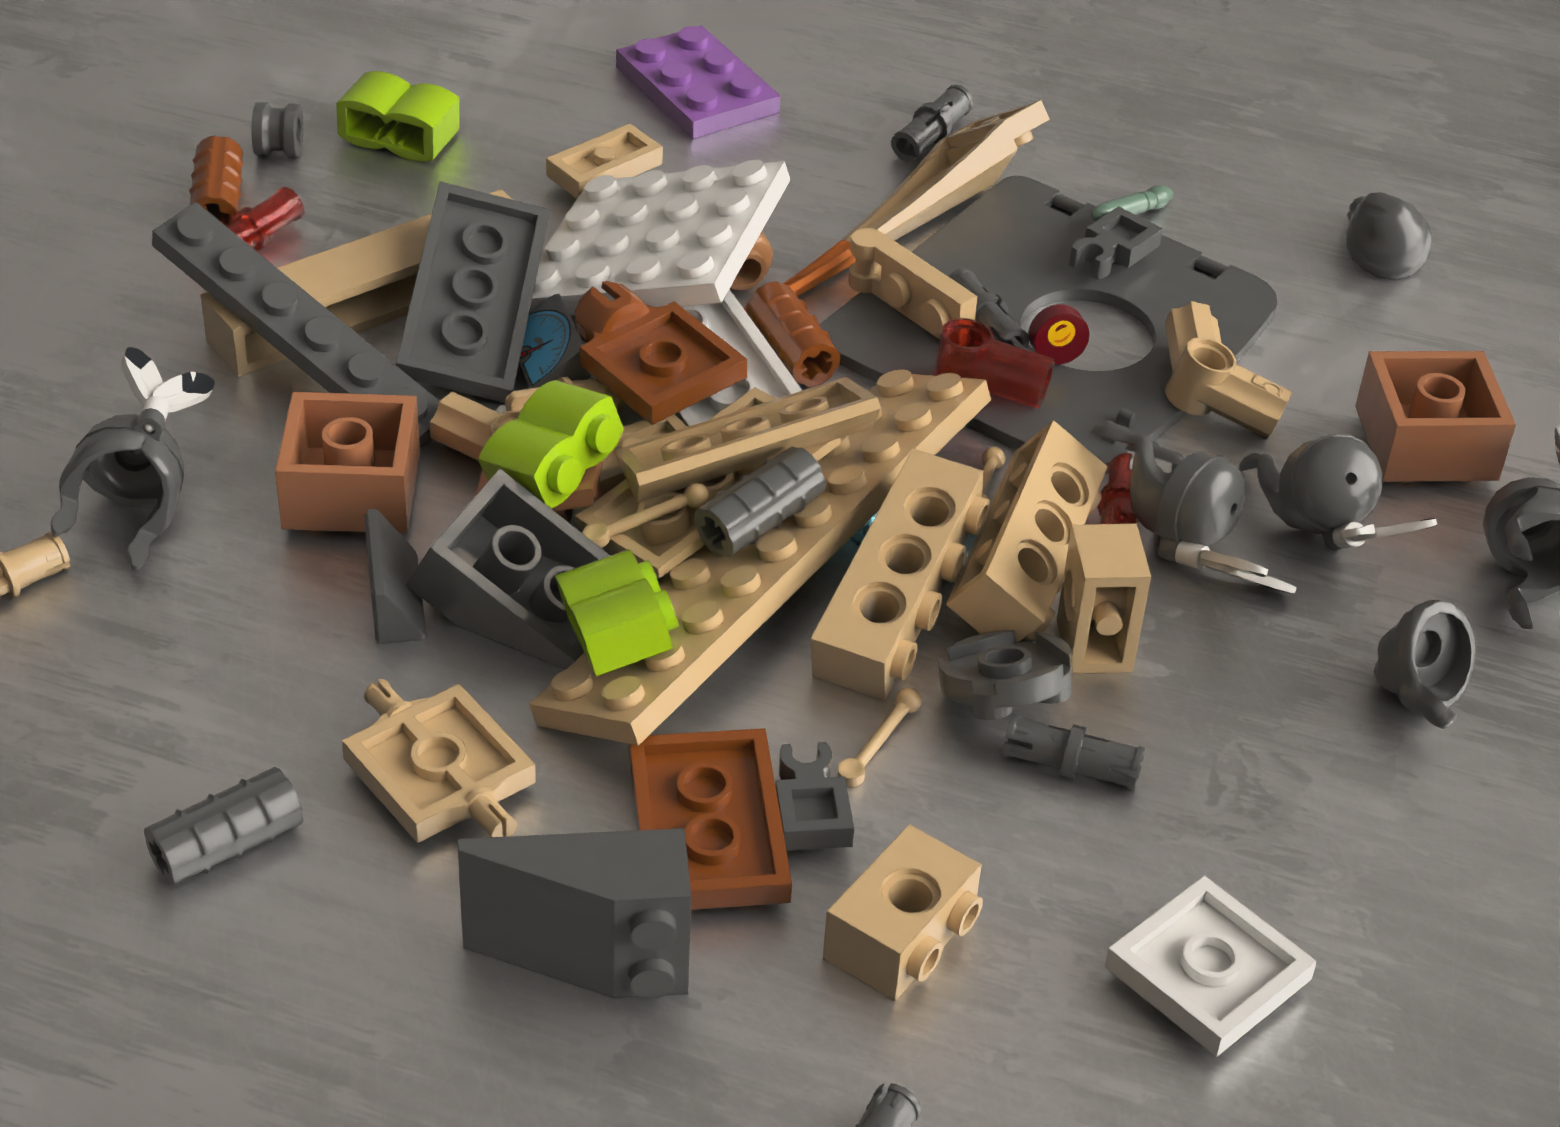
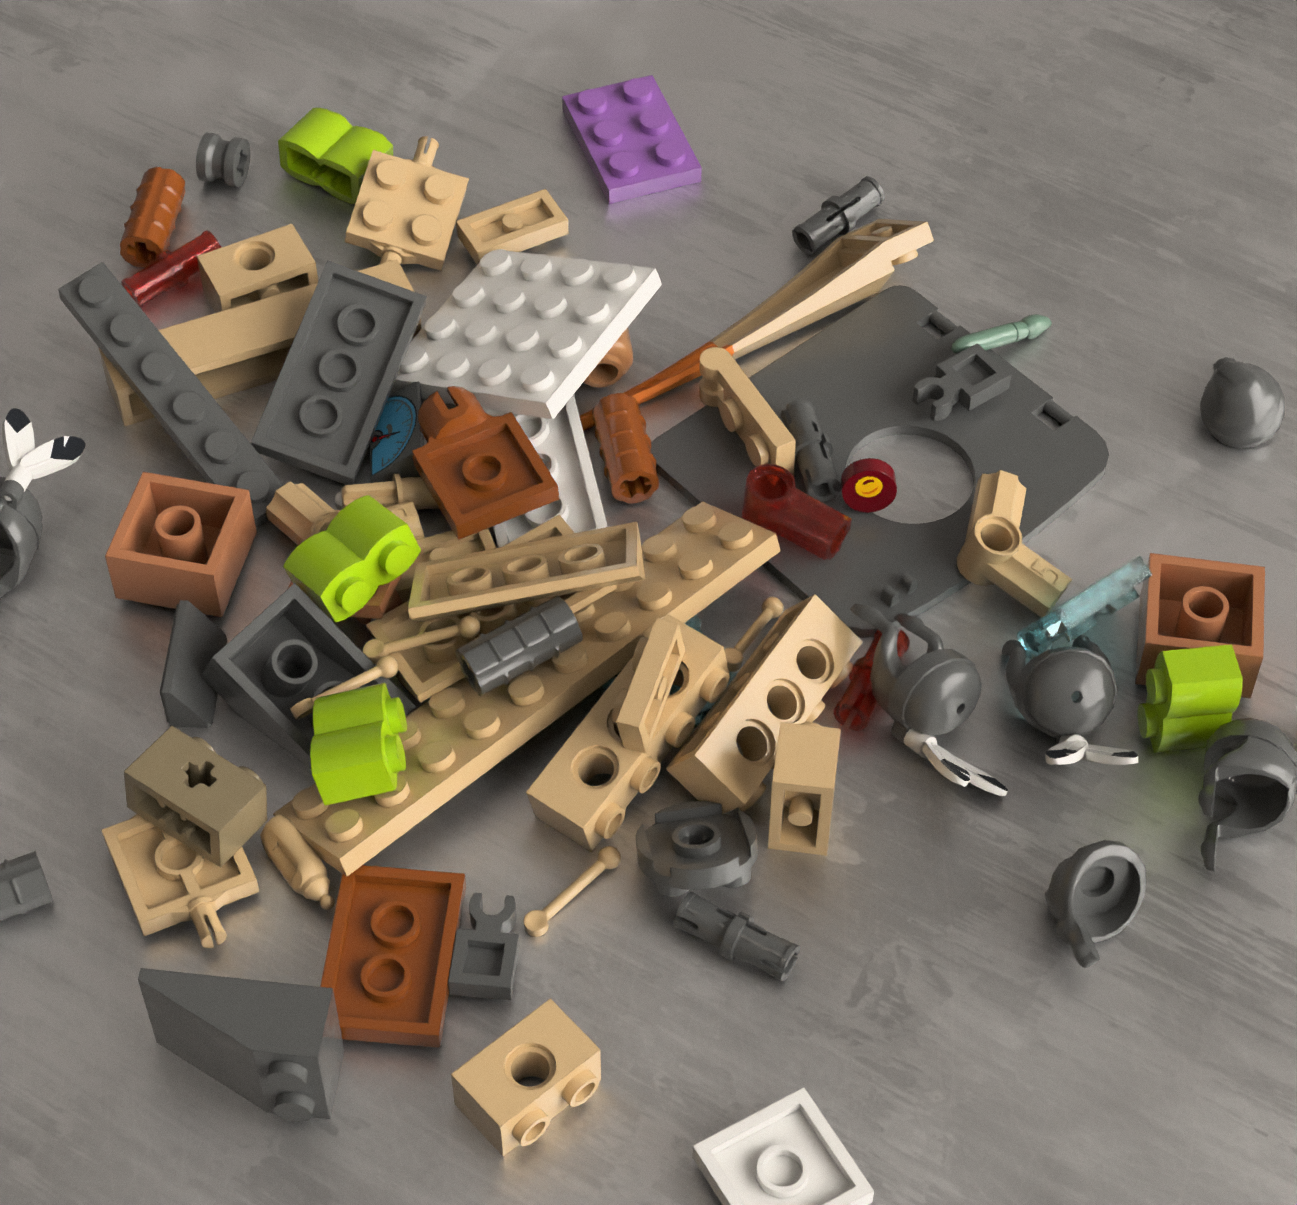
camera: 15 degrees right, 10 degrees up
none -> dark tan brick [124,726,267,868]
none -> tan brick [197,224,318,313]
none -> tan piece [260,815,335,910]
none -> tan hinge [290,656,398,720]
none -> tan plate [345,136,469,271]
none -> tan plate [612,617,685,754]
none -> clear light blue plate [1017,556,1152,659]
none -> lime brick [1137,644,1243,753]

